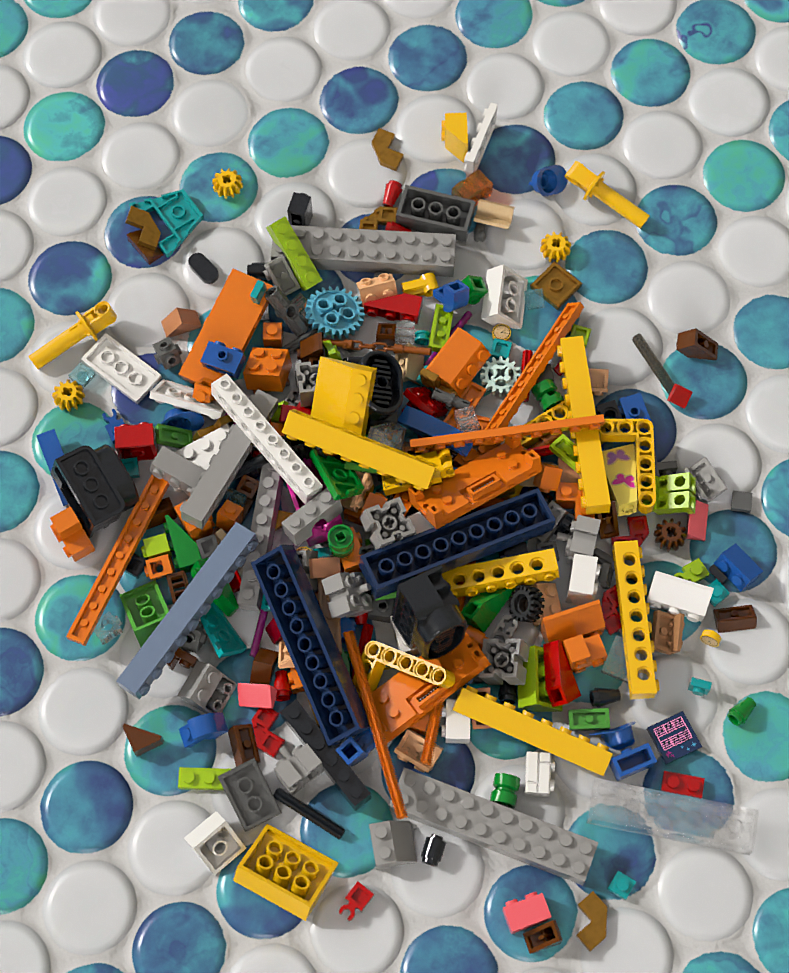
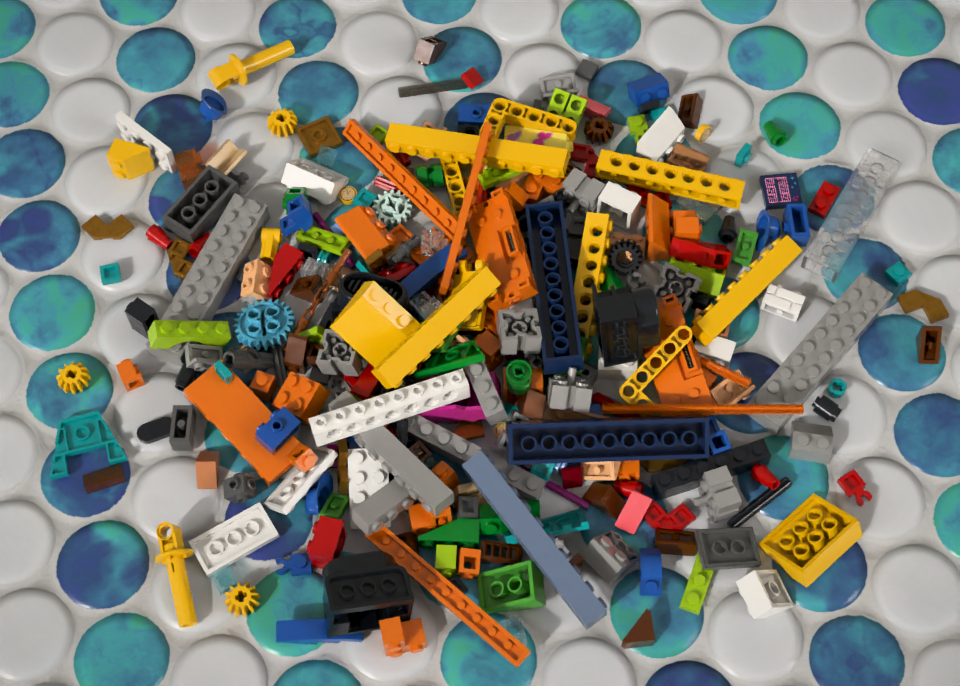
camera: 70 degrees left, 5 degrees down
pearl gold tile [125,206,161,250] -> none
green wheel [490,773,521,809] -> none
coral brick [502,892,552,934] -> none
none -> teal plate [99,262,122,286]
none -> orange brick [116,359,146,392]
none -> dark grey brick [169,405,197,451]
none -> black tile [298,242,319,262]
none -> red cone [750,464,780,490]
none -> teal bush [828,379,847,398]

